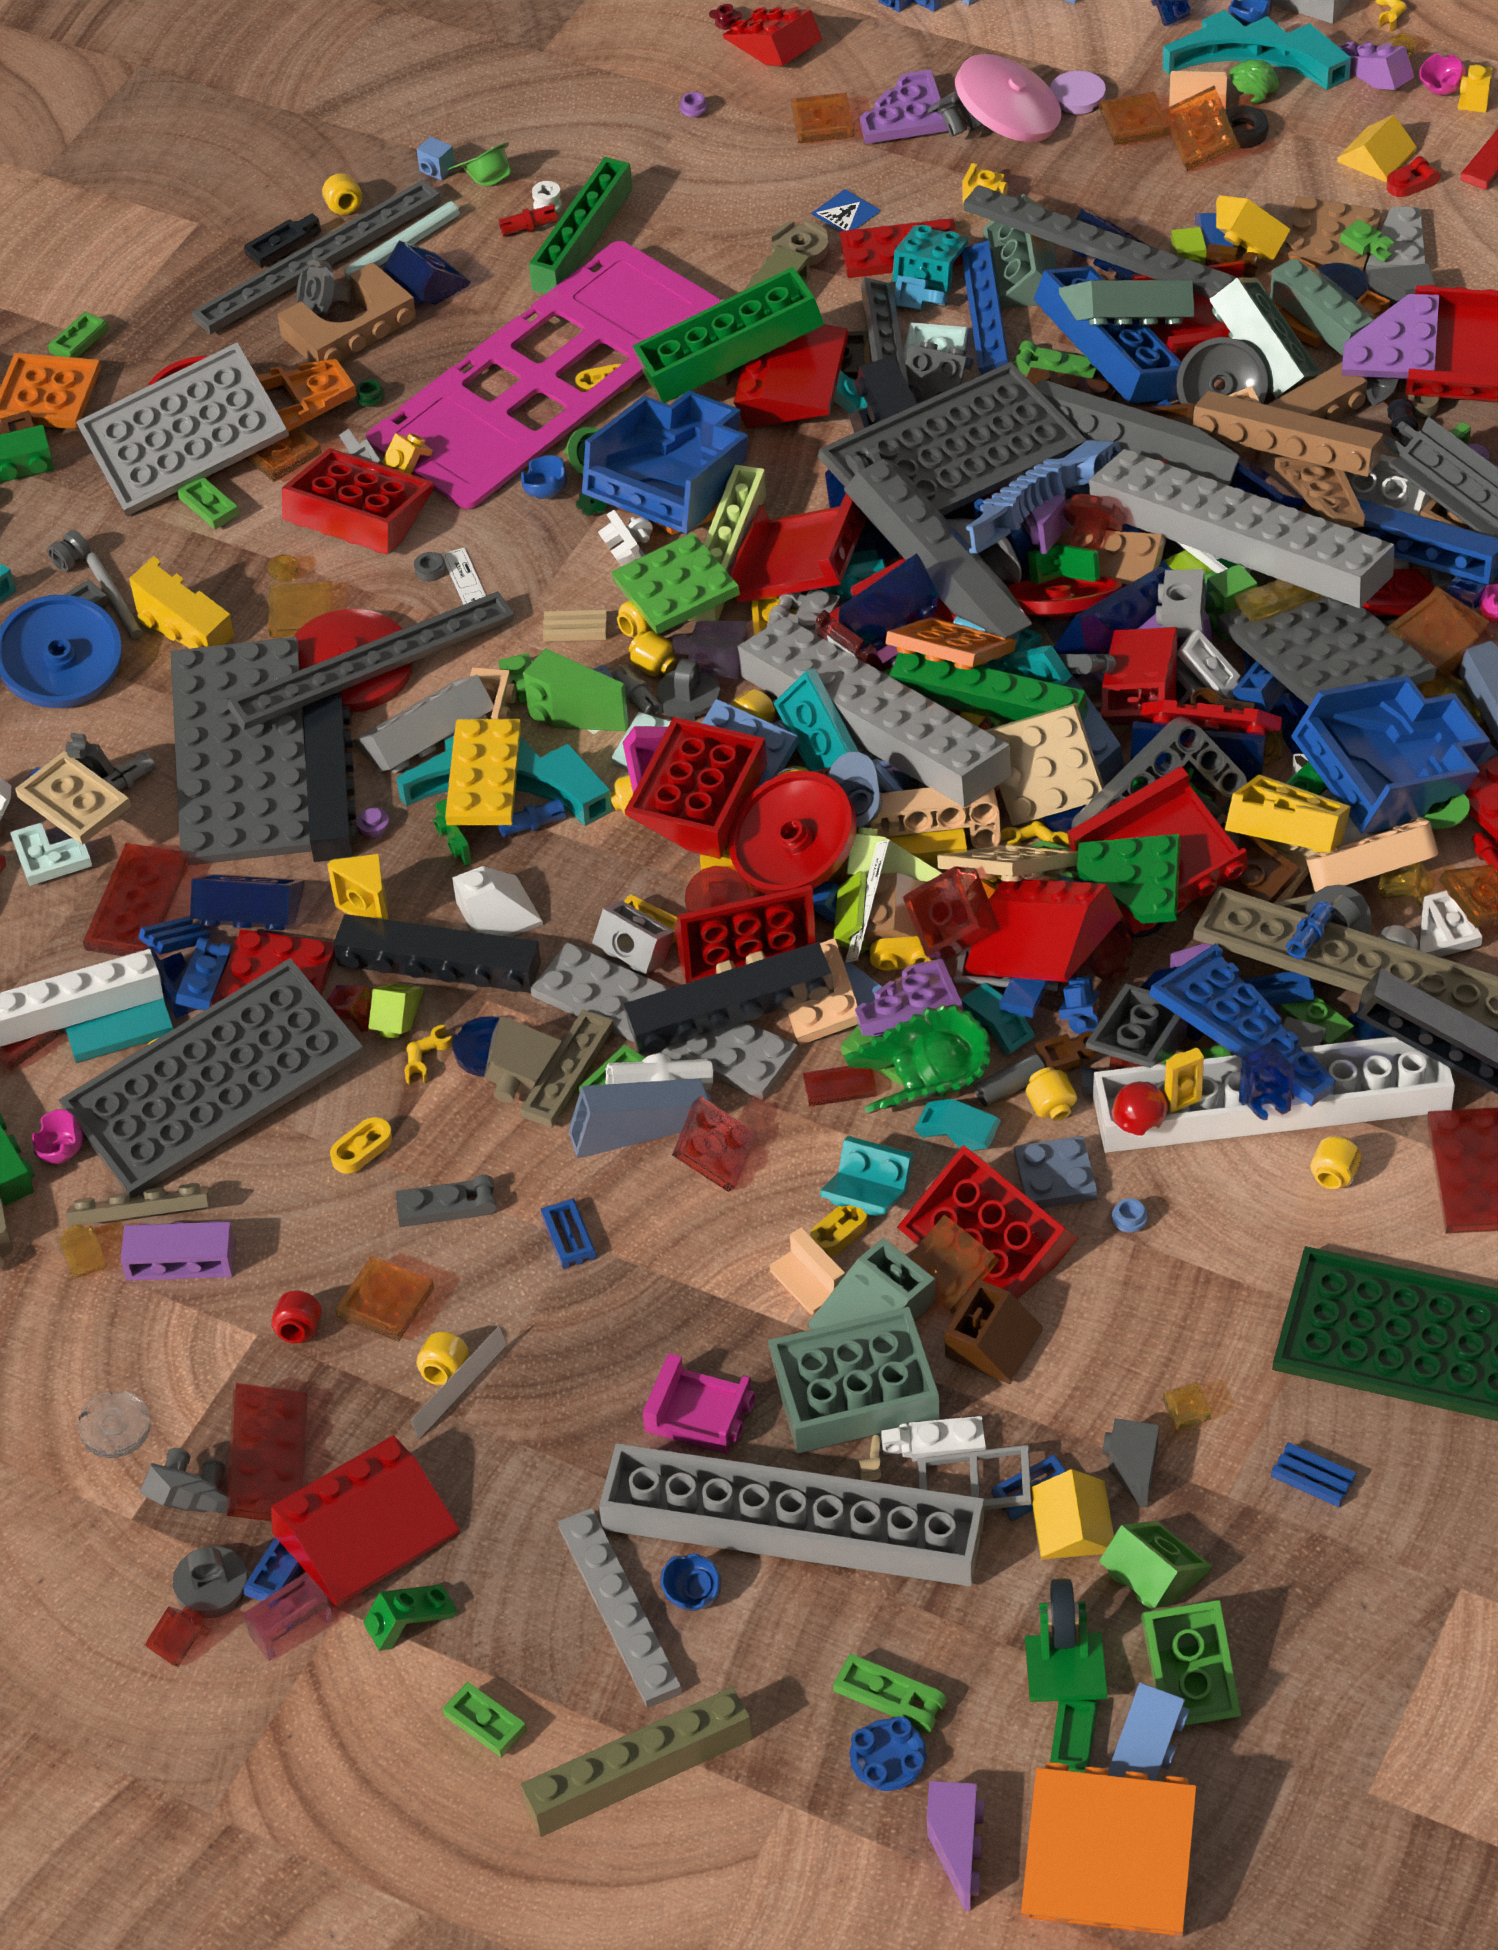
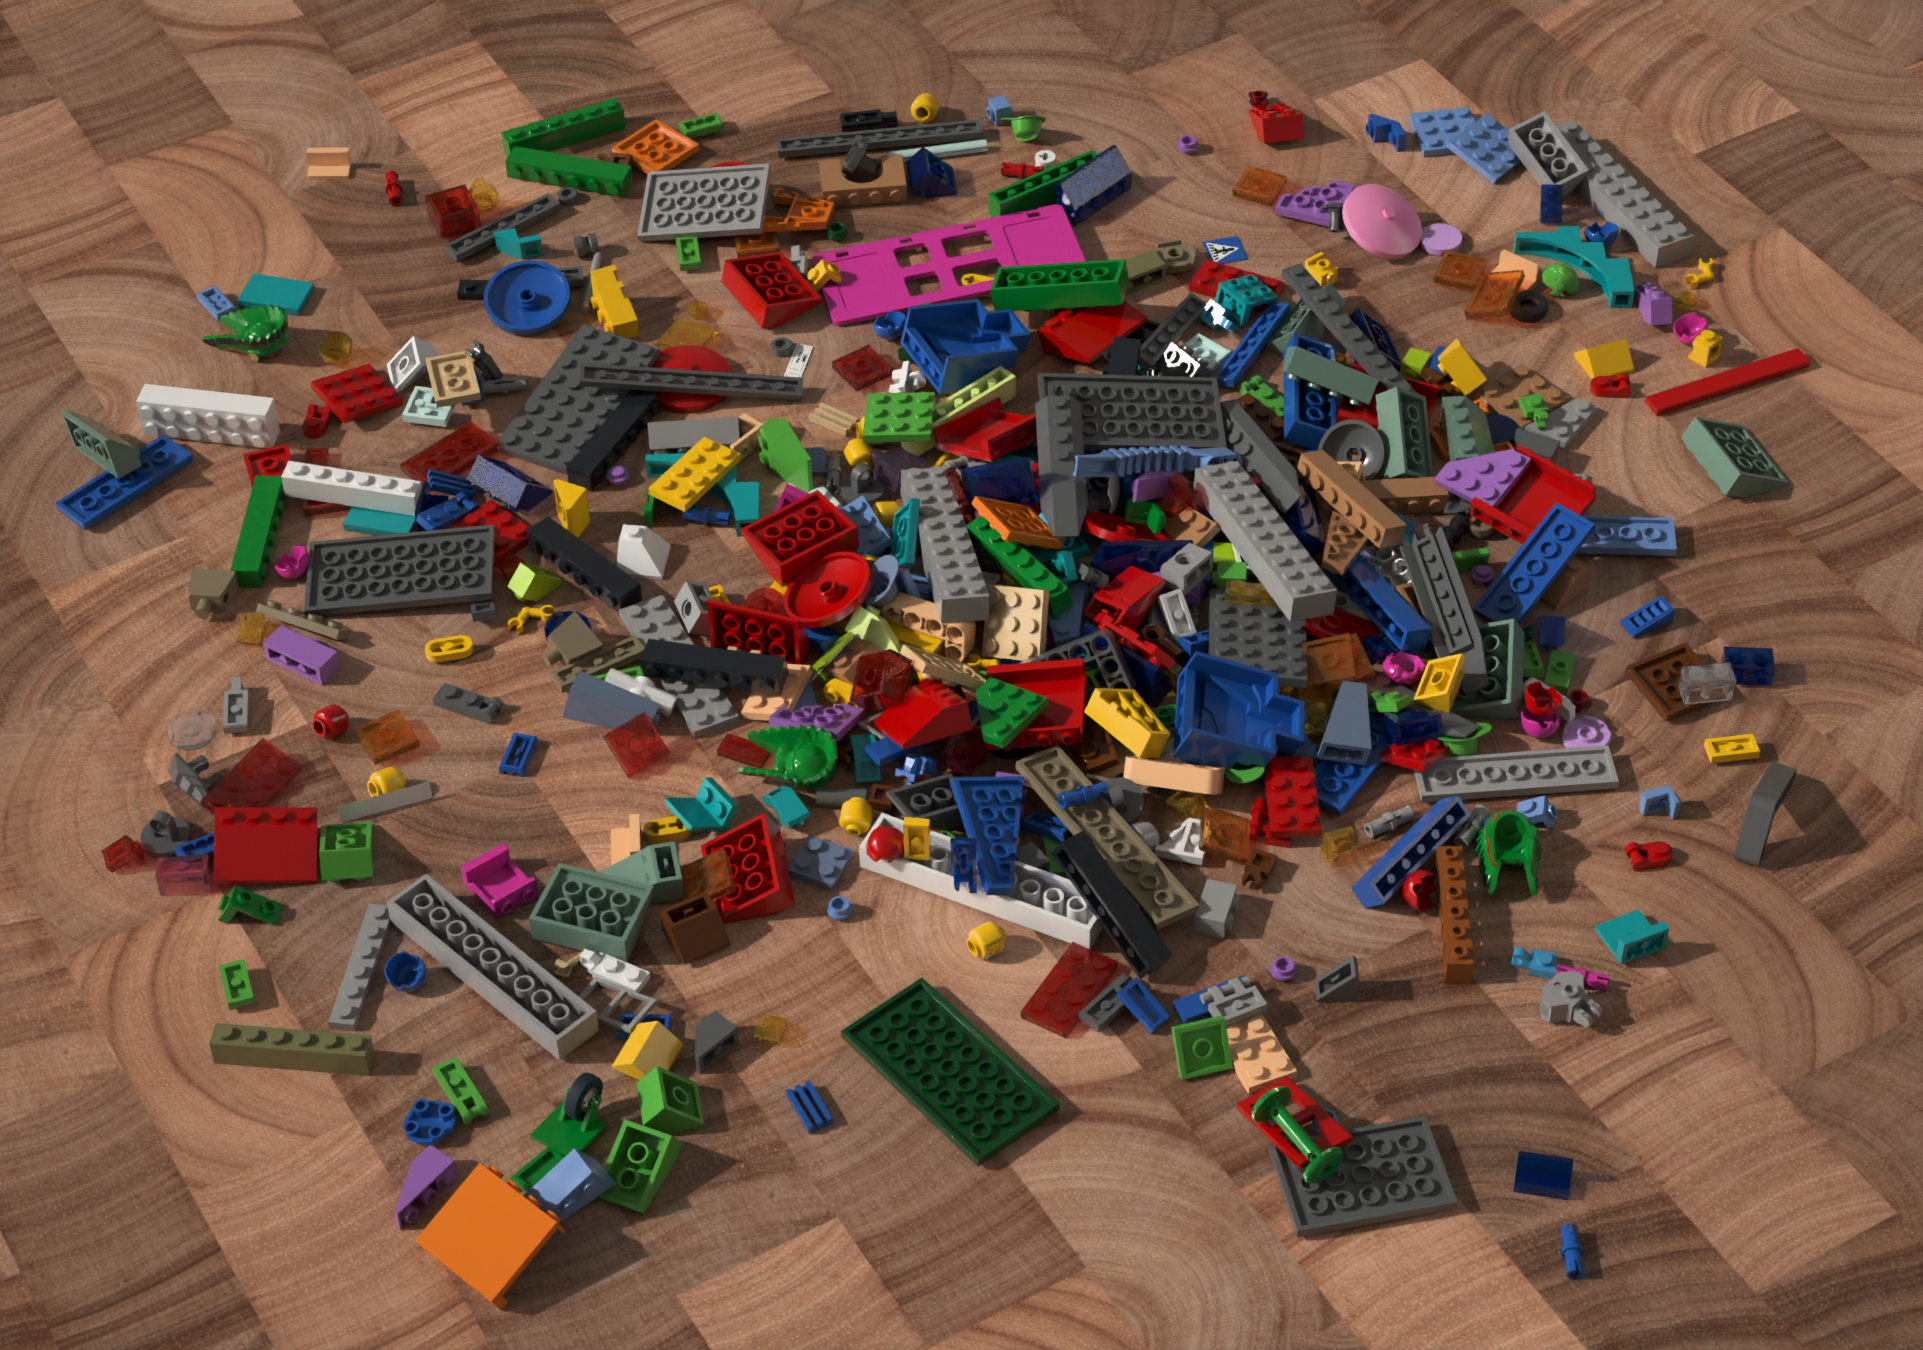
camera: 30 degrees right, 5 degrees down
none -> light grey hinge [223,677,250,734]
none -> bright green slope [319,822,373,883]
none -> dark grey plate [471,600,497,623]
none -> clear red plate [832,345,893,391]
none -> slope [1056,144,1132,227]

